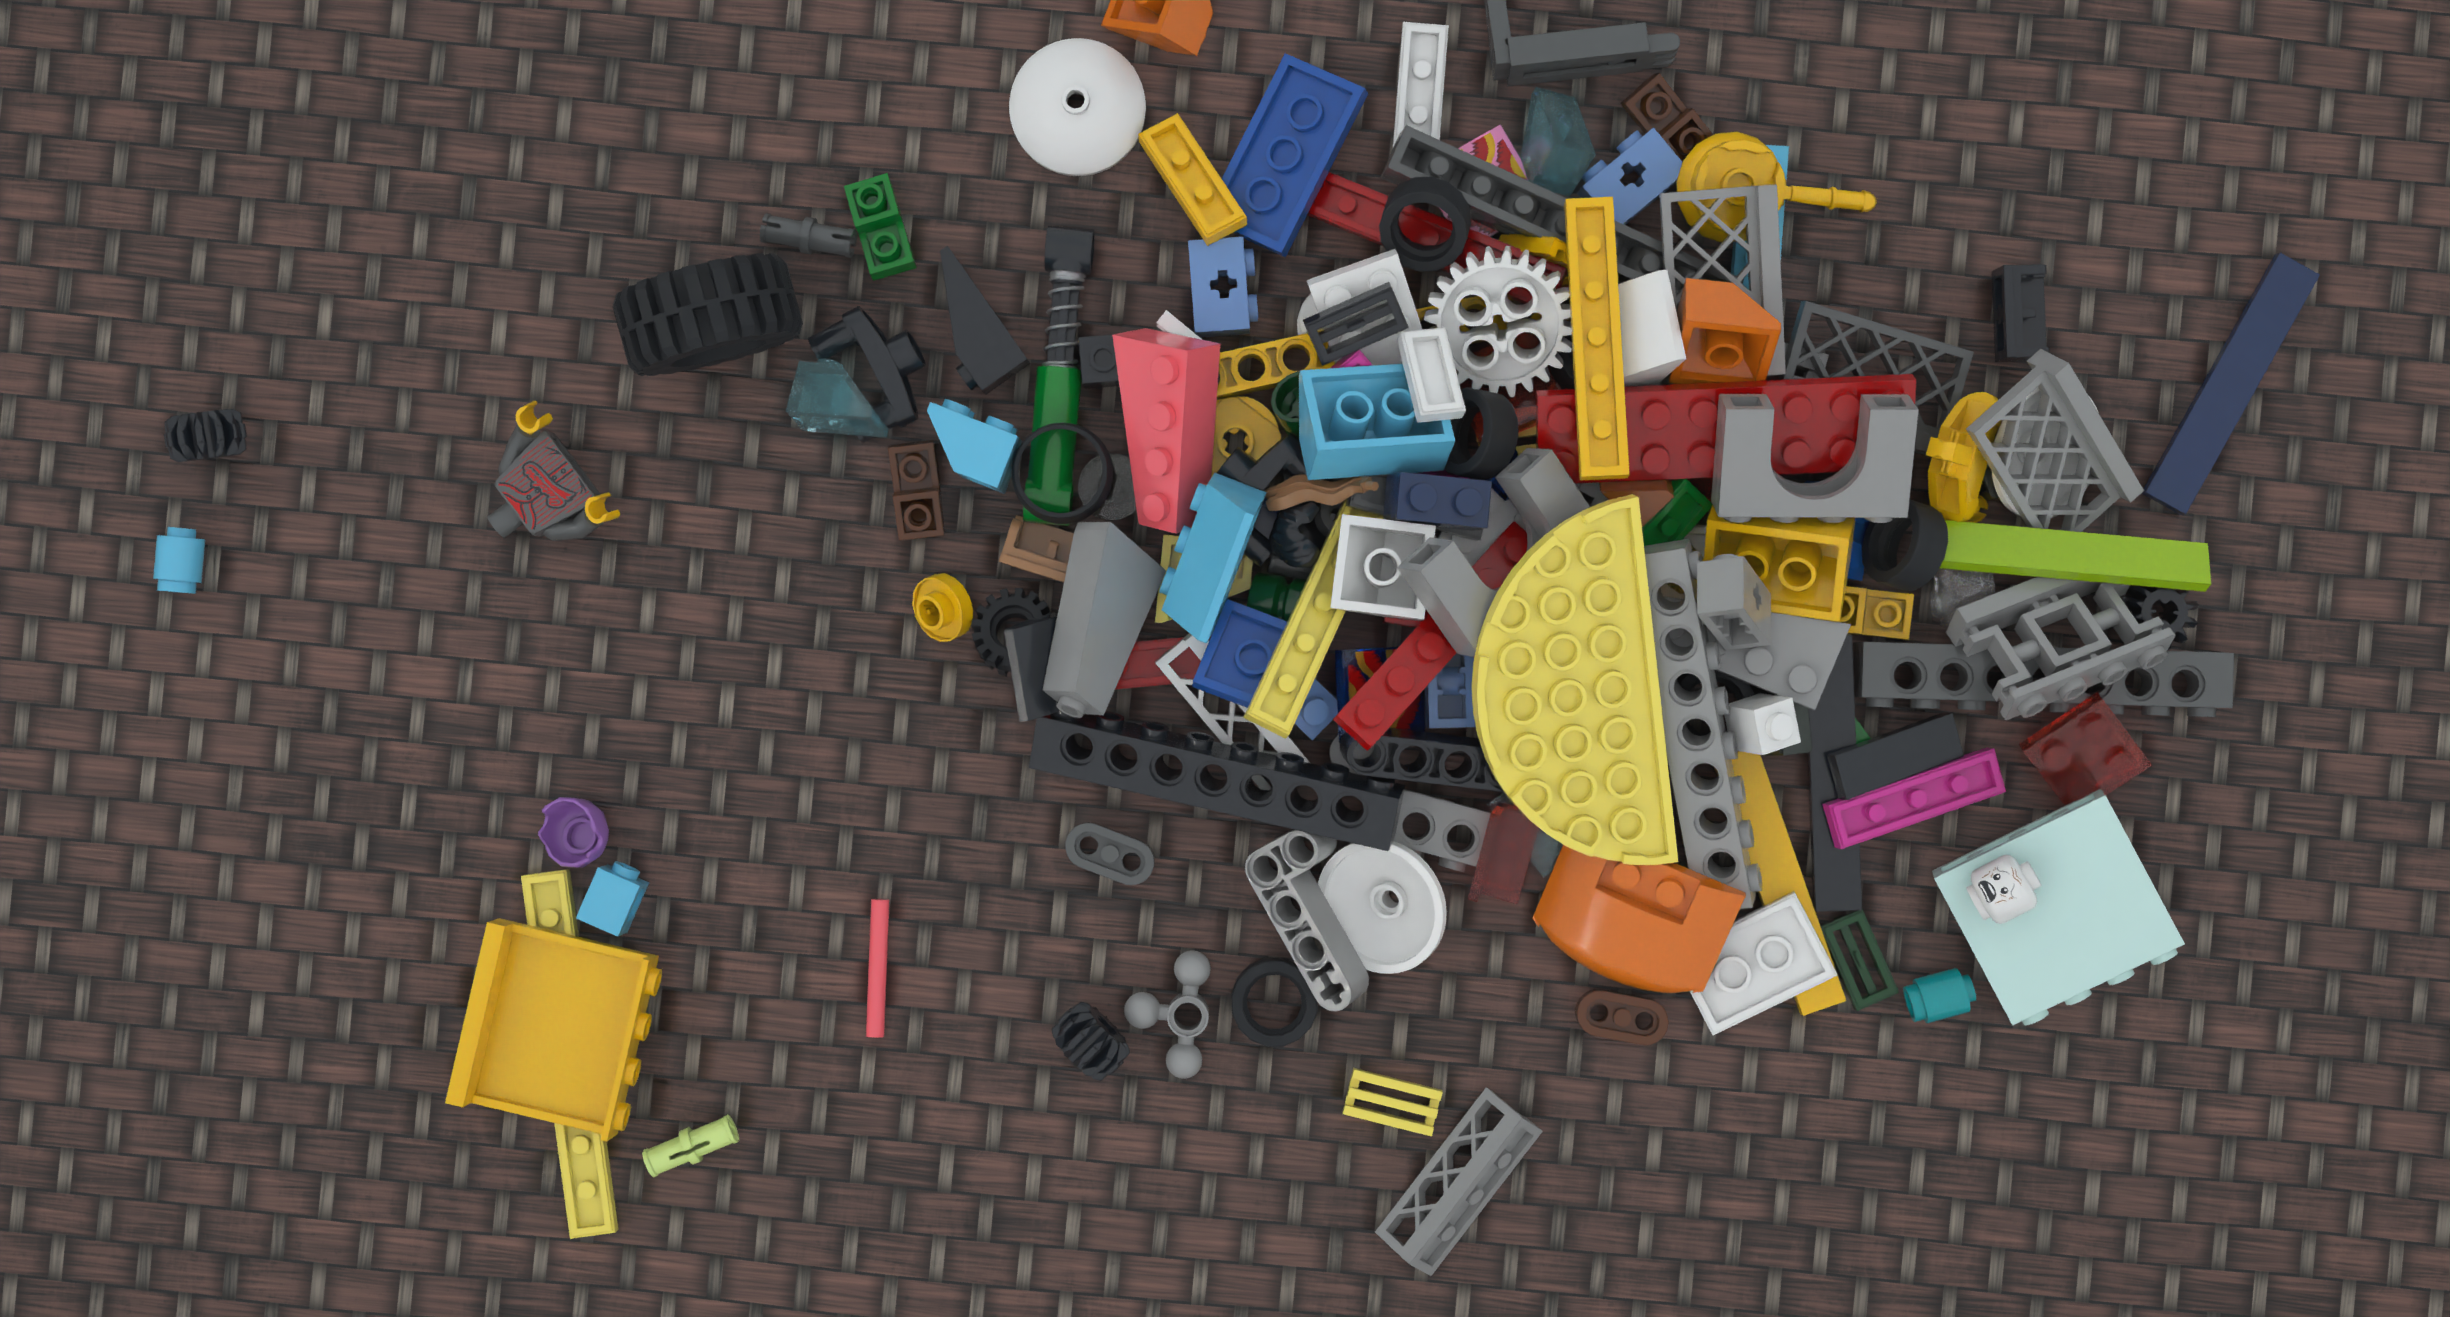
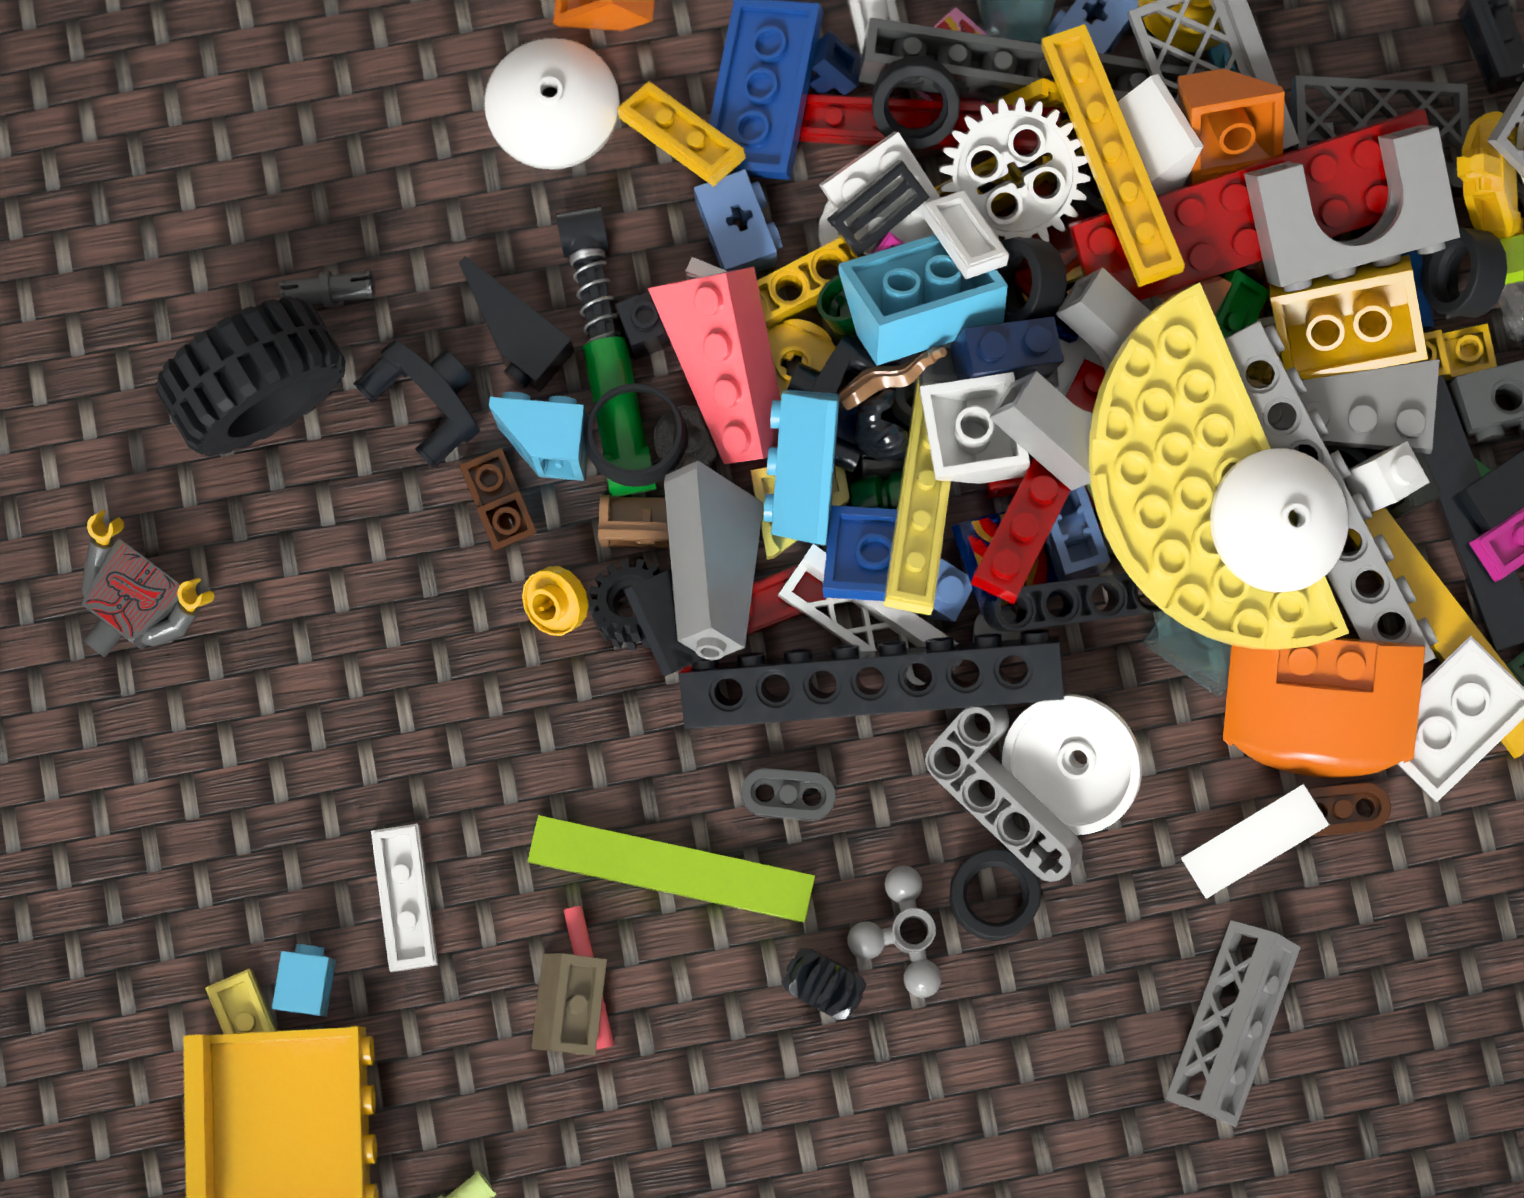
camera: 15 degrees left, 10 degrees down
medium lavender hair [538,797,609,868] -> none
clear light blue slope [786,359,889,438] -> none
green slope [844,173,917,281] -> none
light yellow tile [1342,1068,1443,1137] -> none
light grey brick [1393,789,1492,872] -> none
clear red panel [1468,802,1539,904] -> none
light grey brick [1697,554,1771,650] -> none
none -> white tile [371,823,438,972]
none -> lime tile [528,815,815,923]
none -> dark tan panel [531,953,607,1056]
none -> dark blue tile [810,31,862,96]
none -> white tile [1181,784,1329,899]
none -> white dish [1210,448,1348,592]

